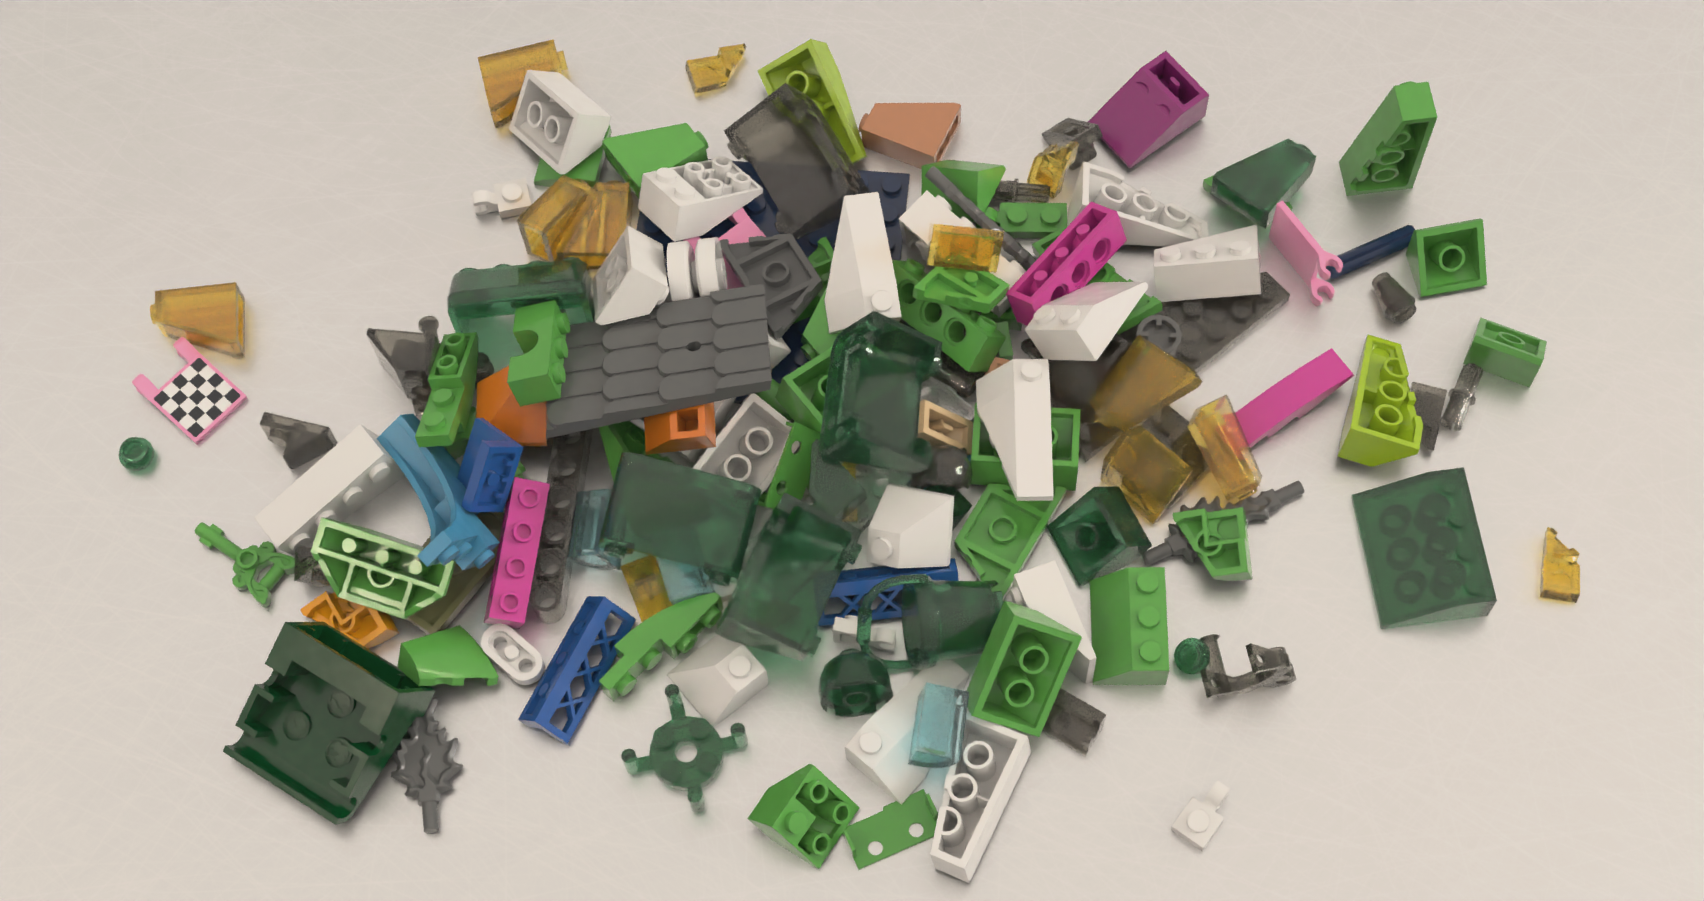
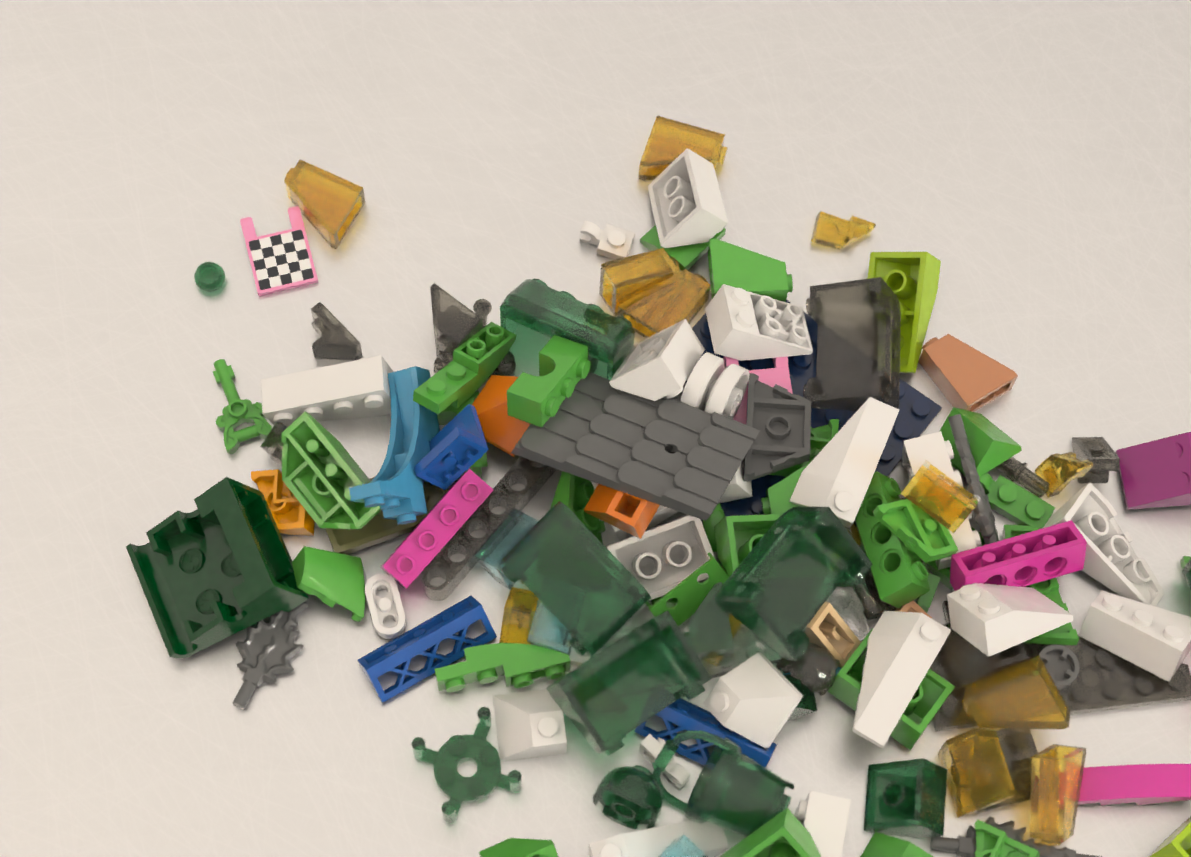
camera: 25 degrees right, 0 degrees up
bright green wing [954,483,1067,605] -> none

